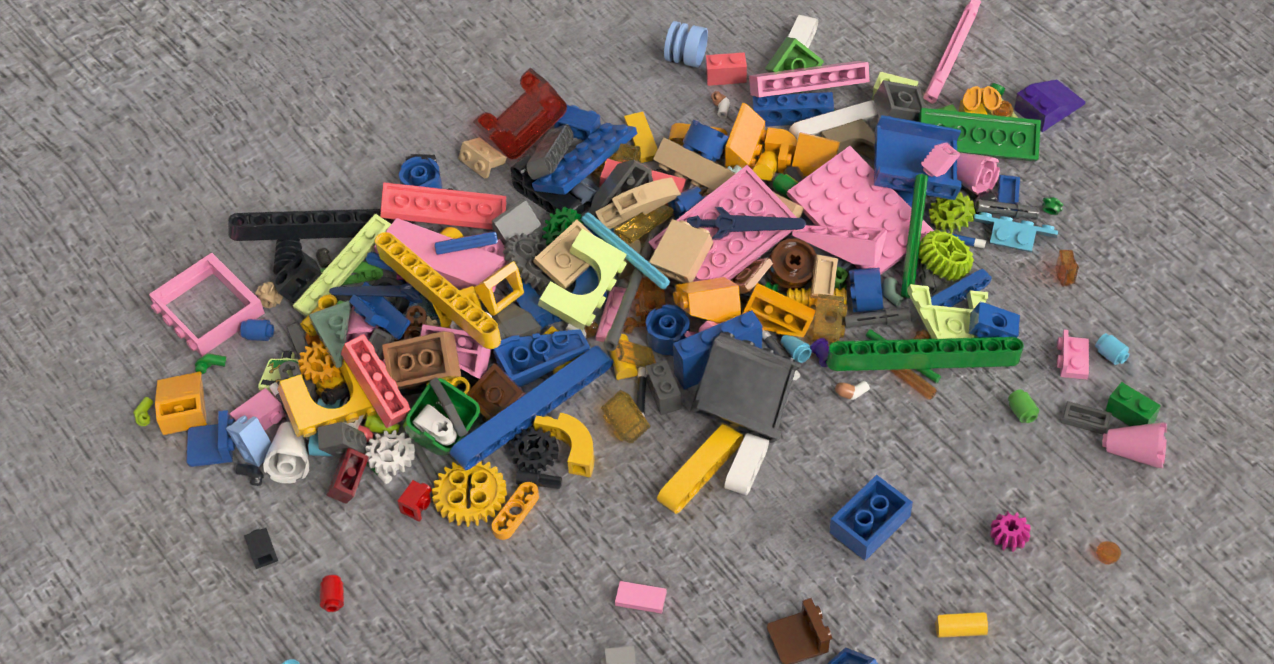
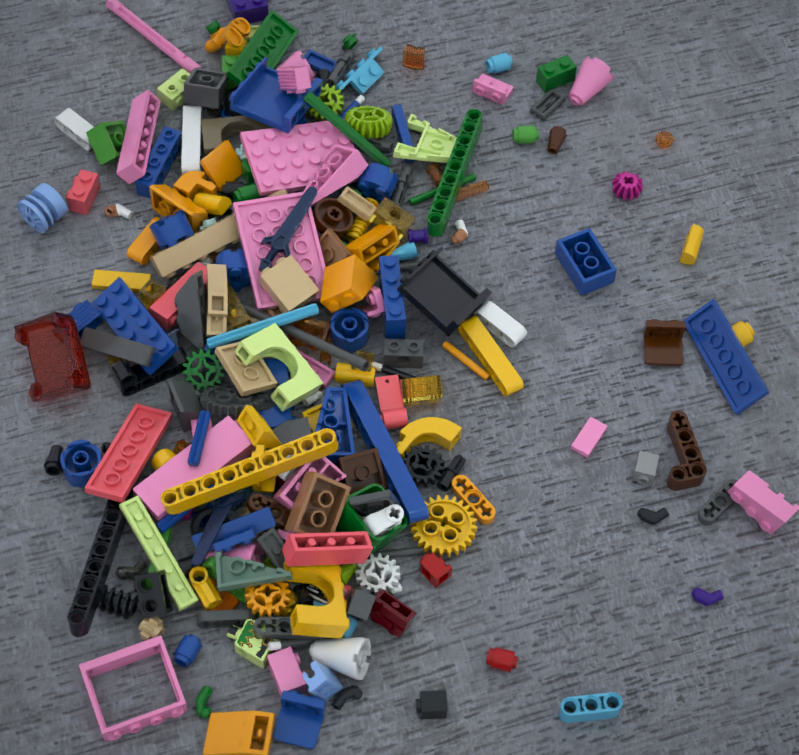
camera: 75 degrees left, 5 degrees up
tan bracket [458,137,507,179] -> none
blue brick [969,301,1020,338] -> none
none -> coral door [375,374,408,430]
none -> light orange bar [442,341,491,381]
none -> reddish brown cone [547,126,567,154]

